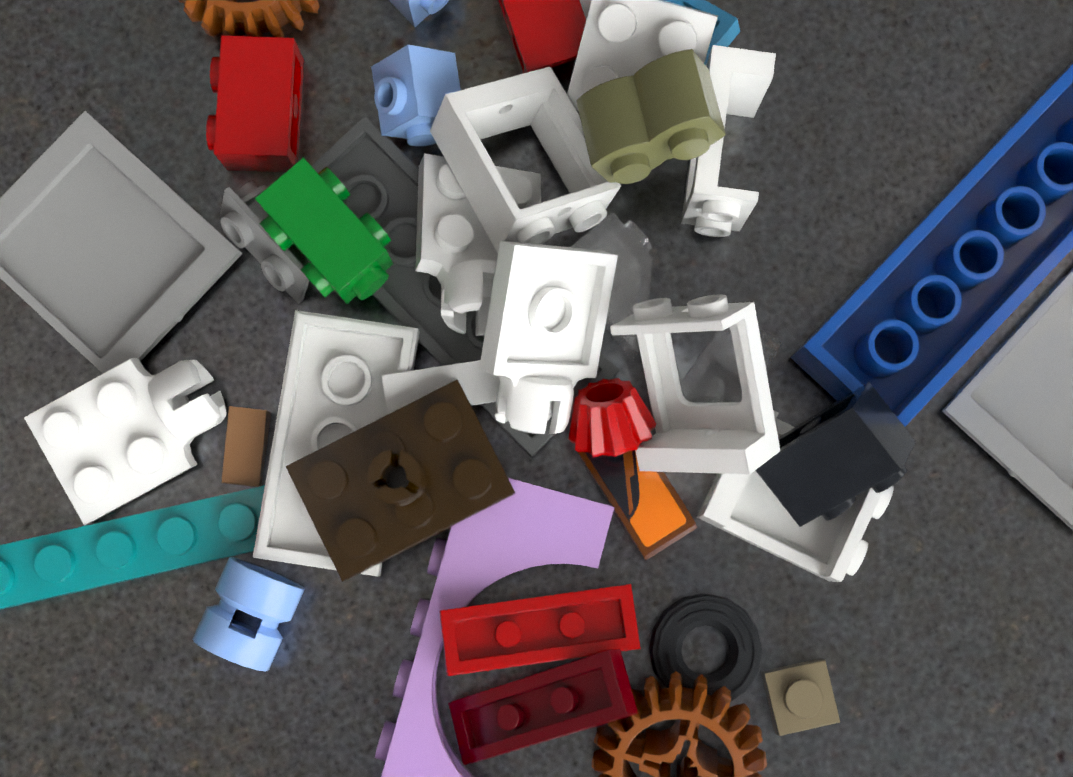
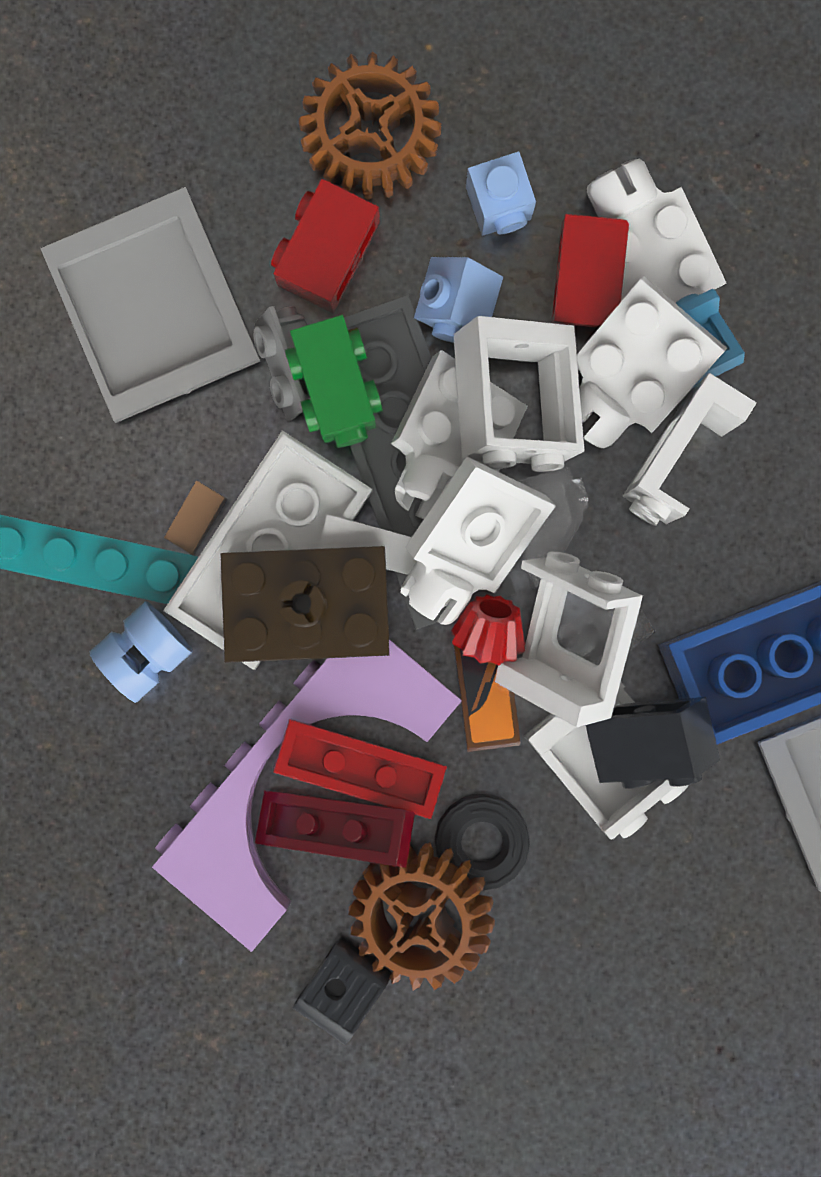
camera: 25 degrees right, 5 degrees up
white plate [24,358,227,526] -> none
olive brick [576,49,726,184] -> none
dark tan plate [761,658,840,736] -> none

